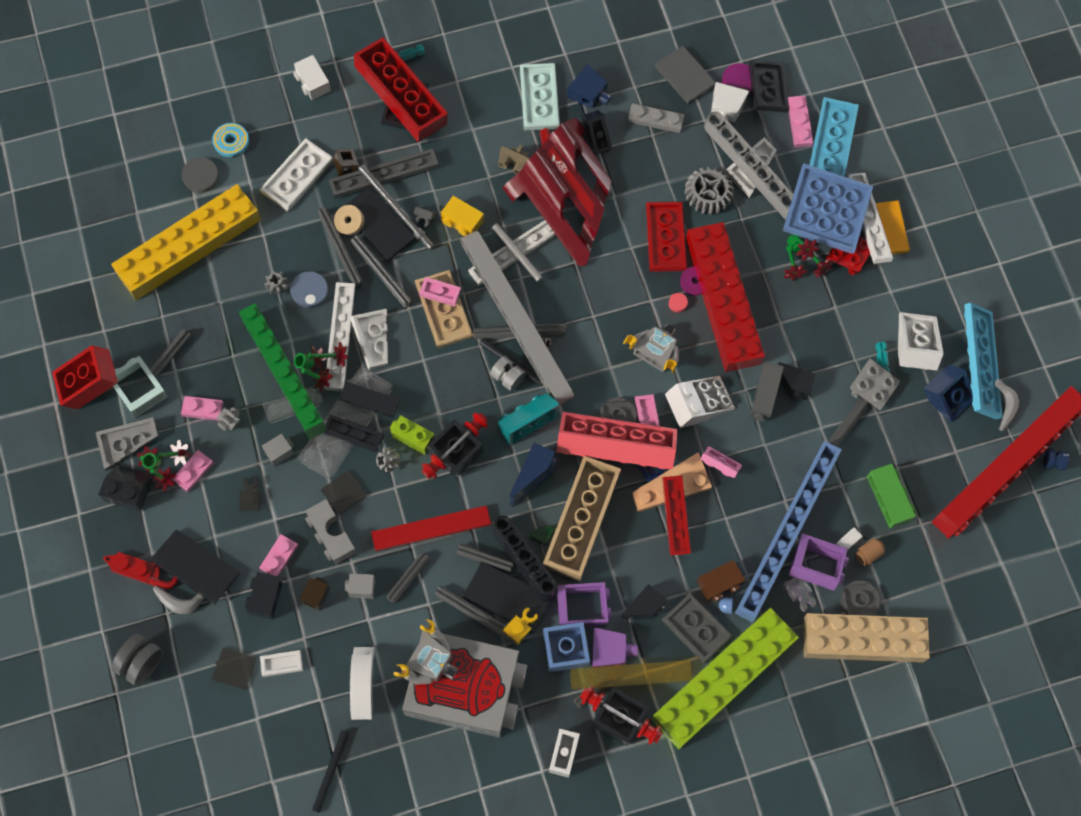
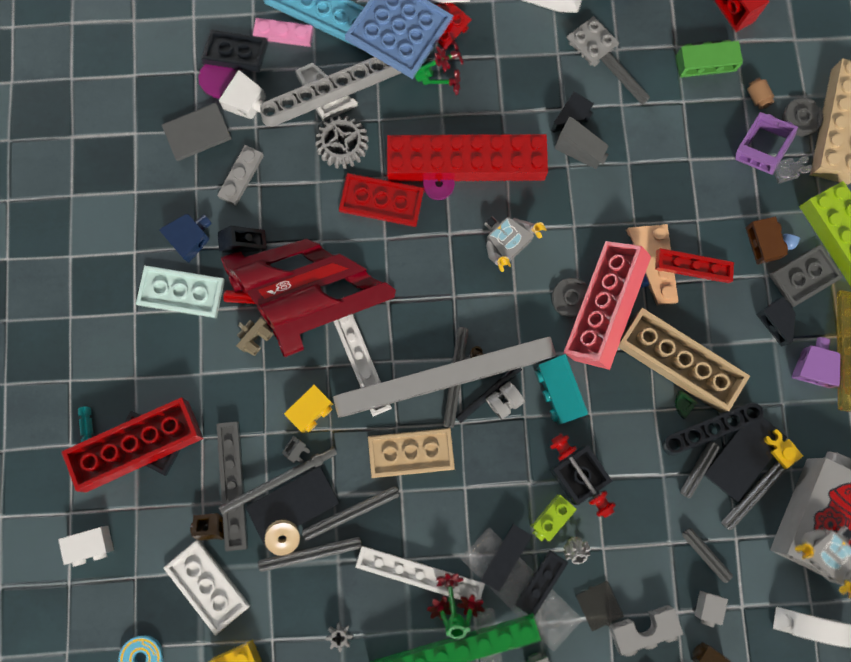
camera: 75 degrees left, 10 degrees up
sand blue tile [290,272,328,308] -> none
white wing [351,309,388,370] -> none
red tile [371,505,491,552] -> none
bright pink plate [419,277,461,307] -> none
light grey bar [492,223,543,282] -> none
dark blue slope [510,443,557,507] -> none
medium blue brick [543,622,590,672] -> none
medium lavender window [557,582,612,627] -> none
bright pink plate [634,394,660,426] -> none
white slope [665,376,735,428] -> none
coral tile [668,293,688,313] -> none
bright pink plate [701,446,742,478] -> none
medium blue brick [735,441,842,623] -> none
white piece [835,528,862,551] -> none
teal axle [875,342,890,373] -> none

